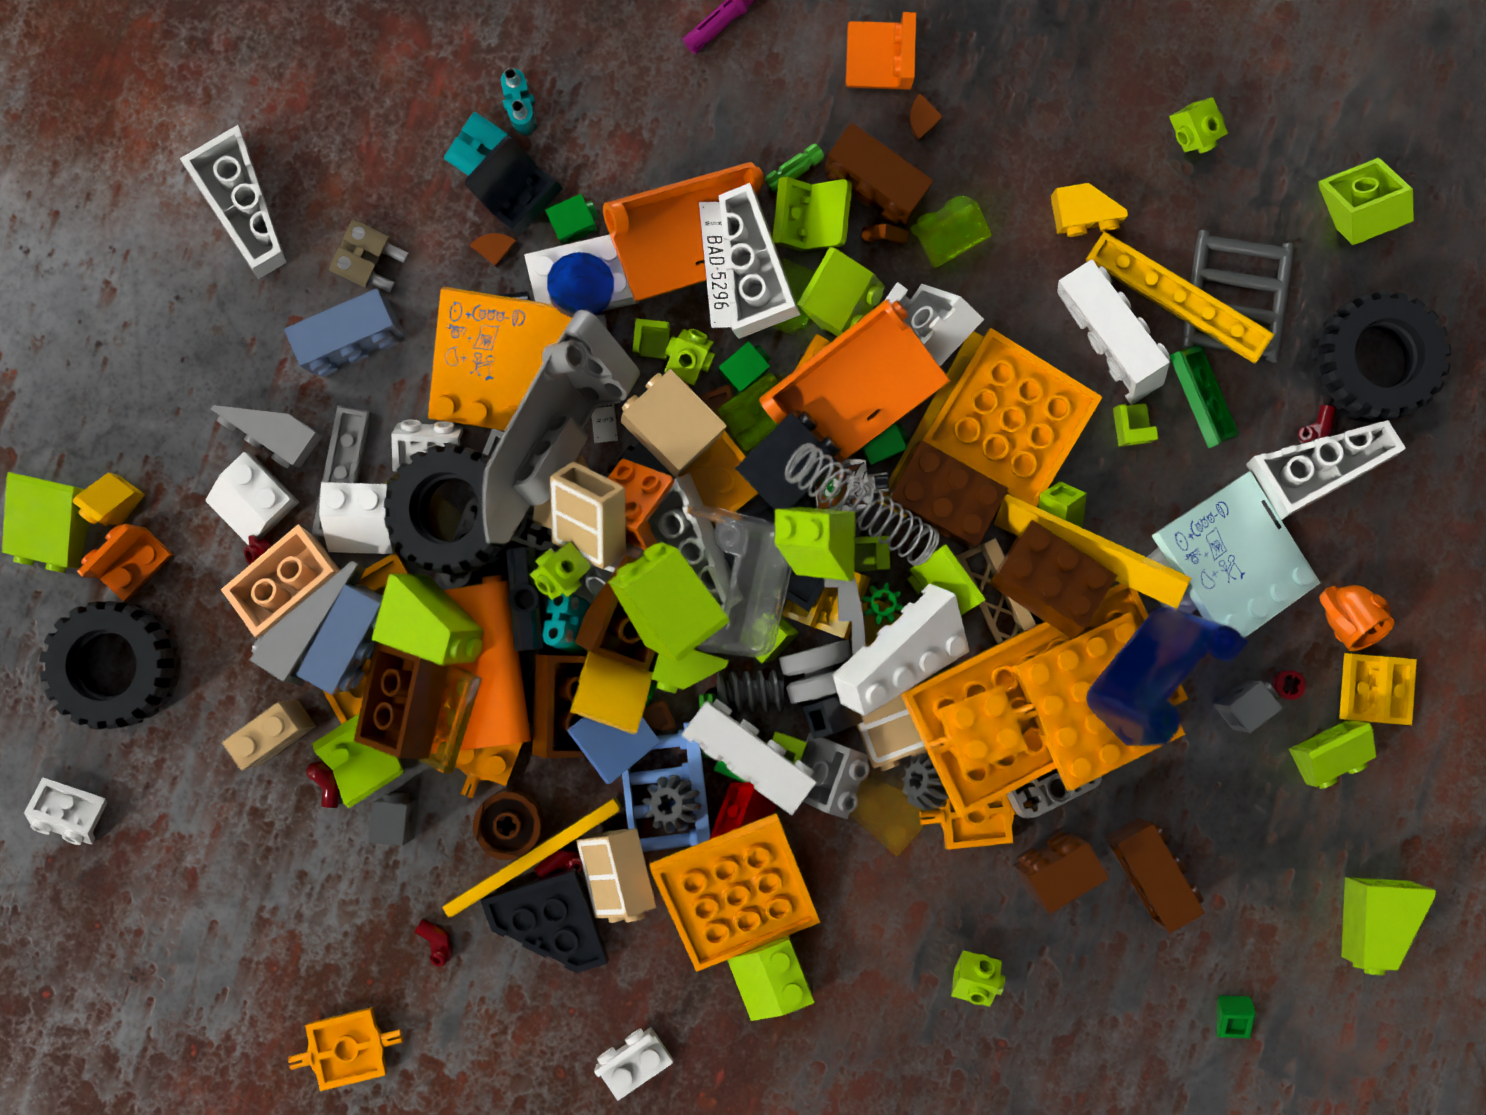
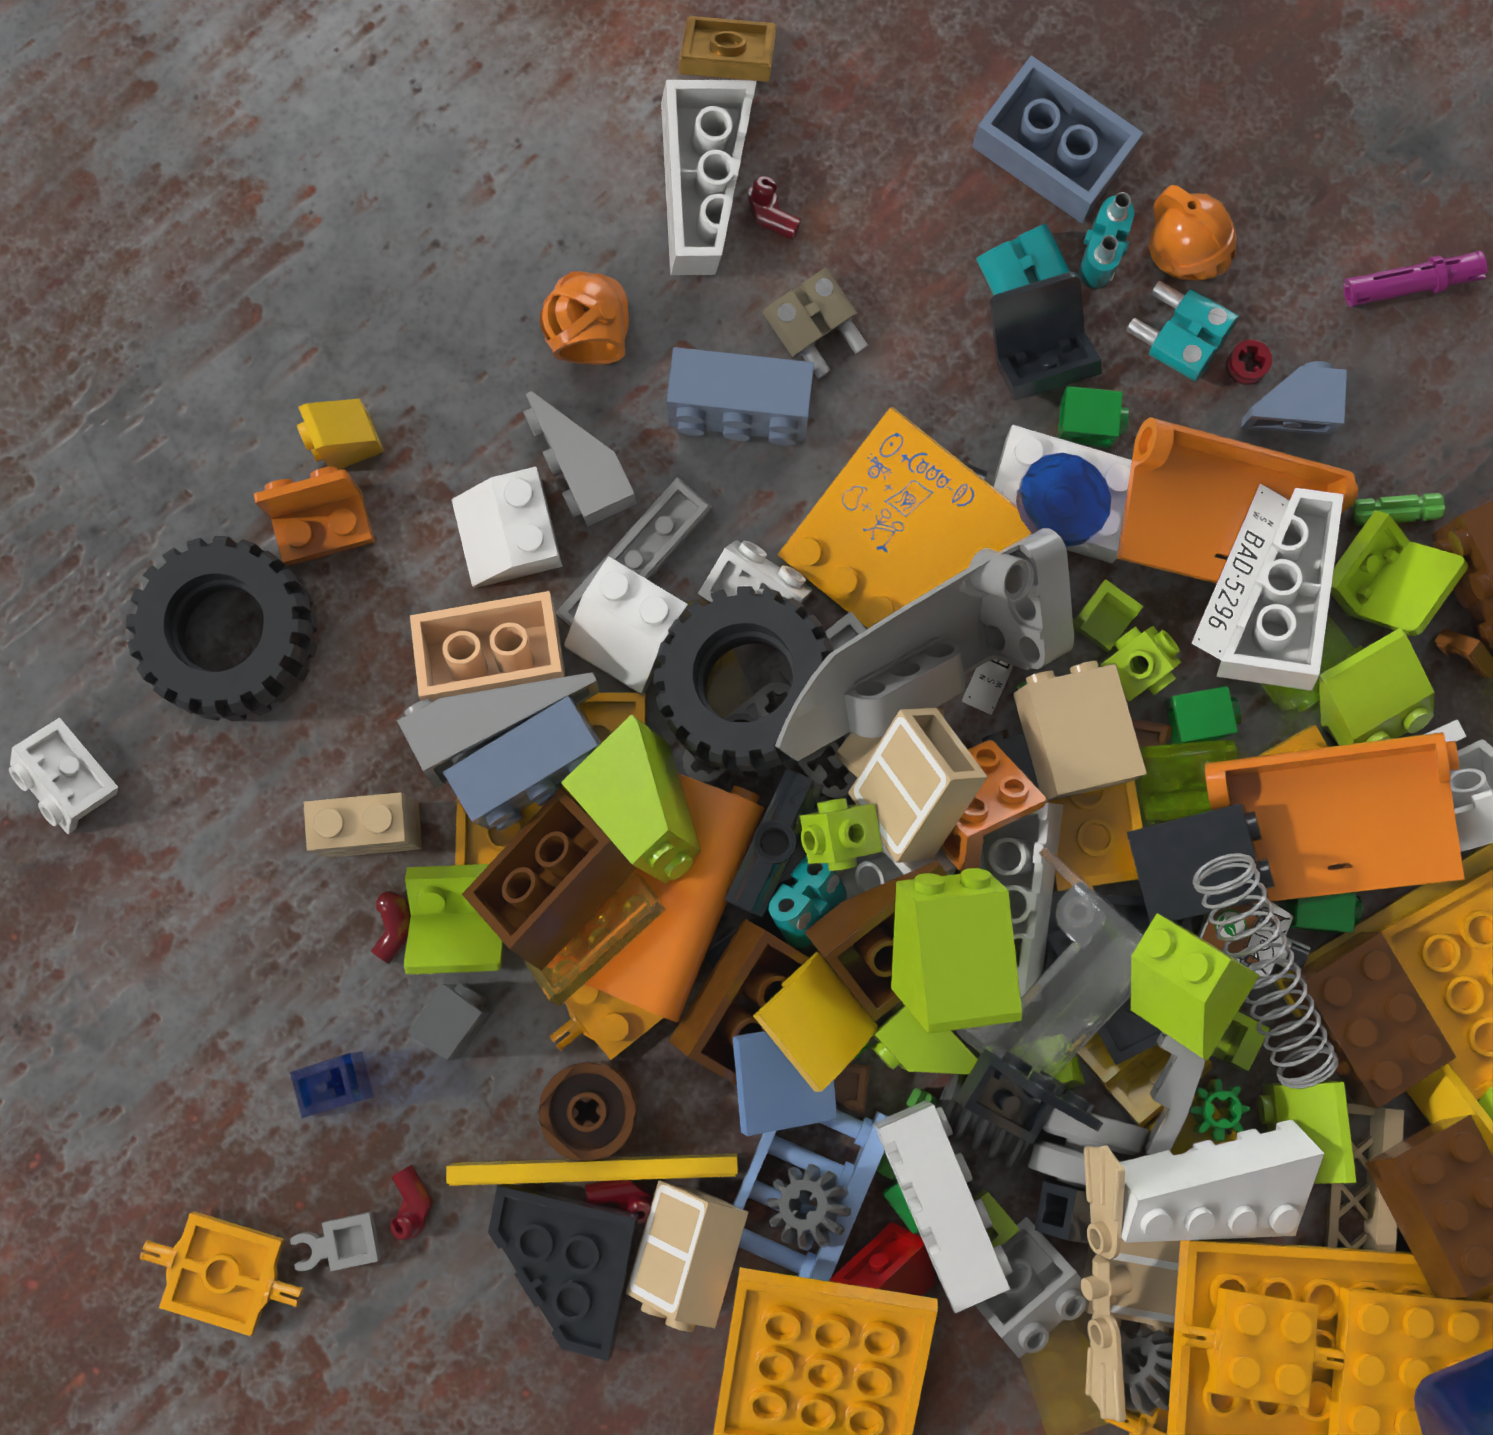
camera: 35 degrees right, 5 degrees down
lime slope [2,472,90,573] -> none
dark red plate [244,535,271,565] -> none
dark orange tile [470,233,517,268] -> none
none -> clear blue slope [290,1051,374,1118]
none -> light grey plate [290,1211,381,1271]
none -> orange helmet [540,271,629,365]
none -> pearl gold tile [679,16,776,82]
none -> dark red arm [748,176,802,240]
none -> black bracket [954,1049,1103,1144]
none -> sand blue brick [972,55,1143,224]
none -> tan piece [1081,1145,1133,1422]
none -> teal piece [1126,281,1239,382]
none -> orange helmet [1148,185,1237,281]
none -> dark red bush [1226,339,1272,385]
none -> sand blue slope [1241,361,1347,435]

